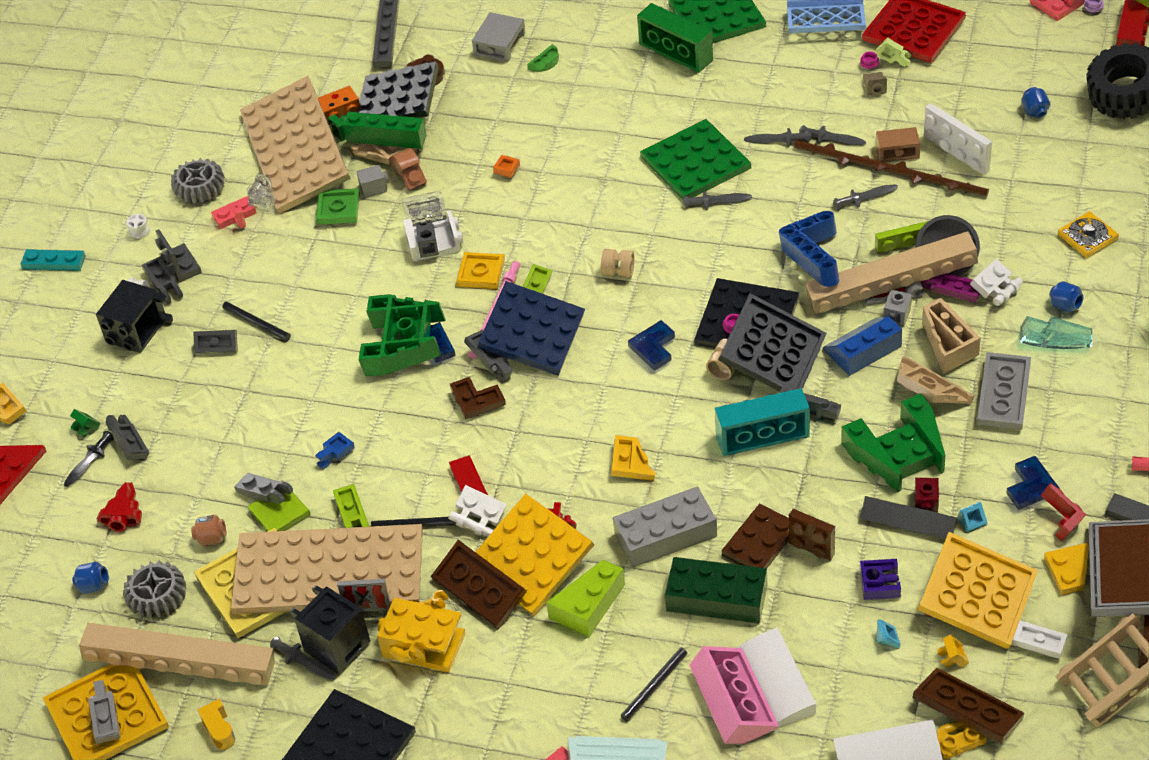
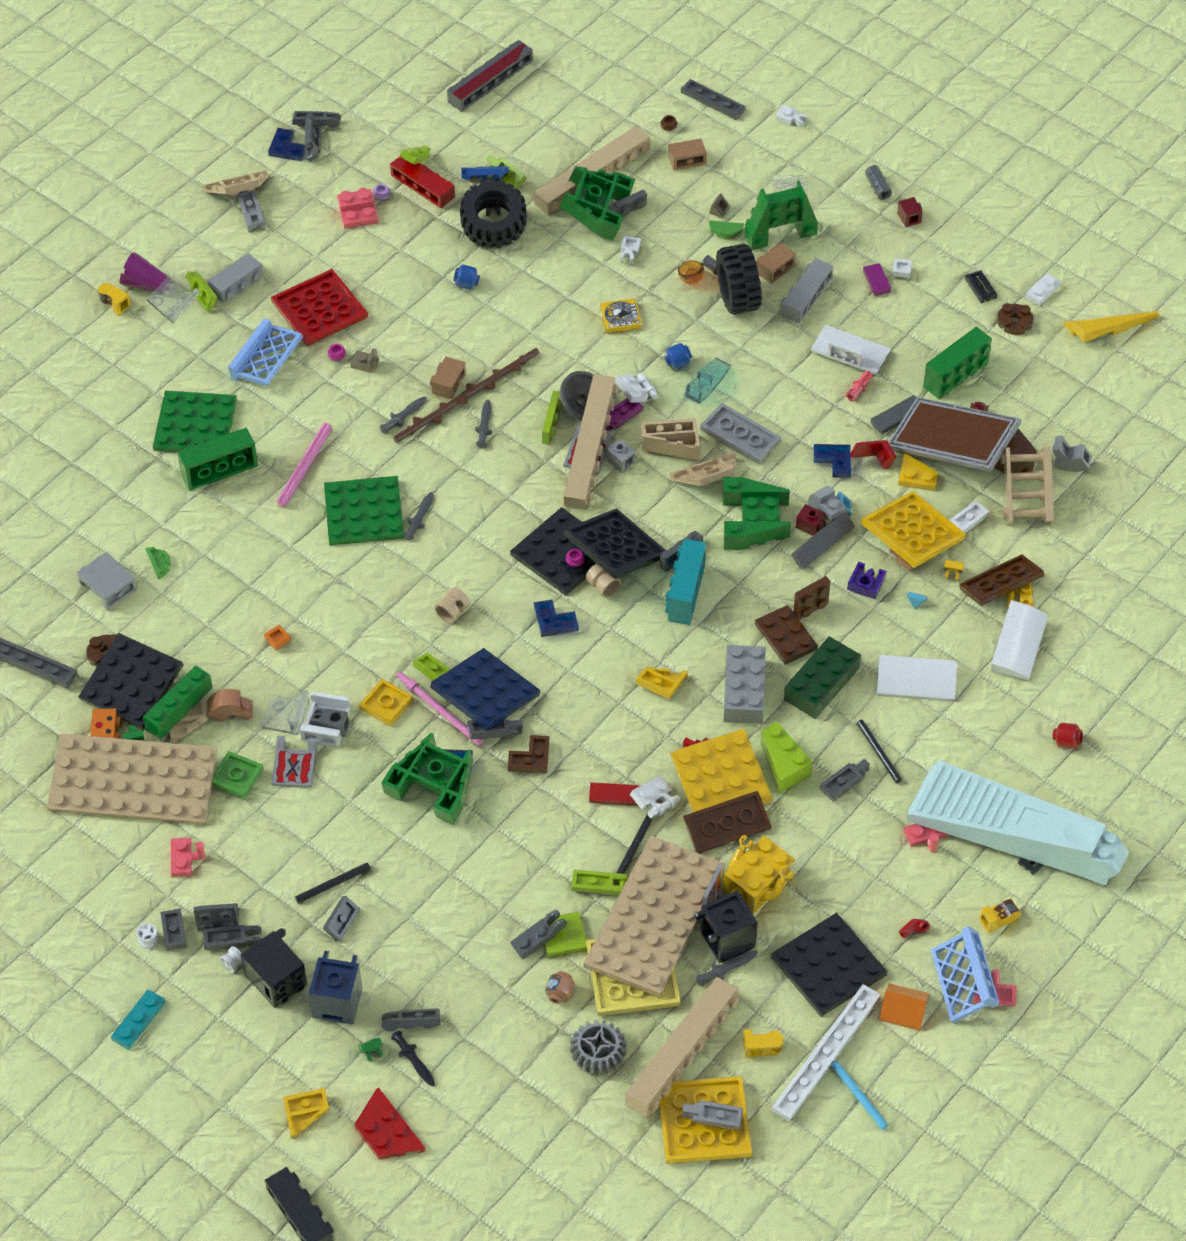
camera: 70 degrees left, 5 degrees up
blue head [72,562,109,594] -> none
red rock [96,482,142,532] -> none
light grey gear [171,158,225,204] -> none
clear piece [247,173,274,212] -> none
blue plate [315,432,355,469] -> none
light grey brick [356,165,389,198] -> none
bright pink slope [689,646,779,744] -> none
dark grey sword [744,128,812,147] -> none
blue beam [779,211,840,287] -> none
blue slope [823,316,902,376] -> none
yellowish green plate [875,38,912,67] -> none
white plate [924,103,992,175] -> none
none -> dark grey plate [160,908,187,951]
none -> flag [272,736,317,788]
none -> bright pink axle [277,422,332,507]
none -> dark blue container [309,950,363,1025]
none -> light grey brick [808,486,846,520]
none -> dark grey hinge [820,759,870,802]

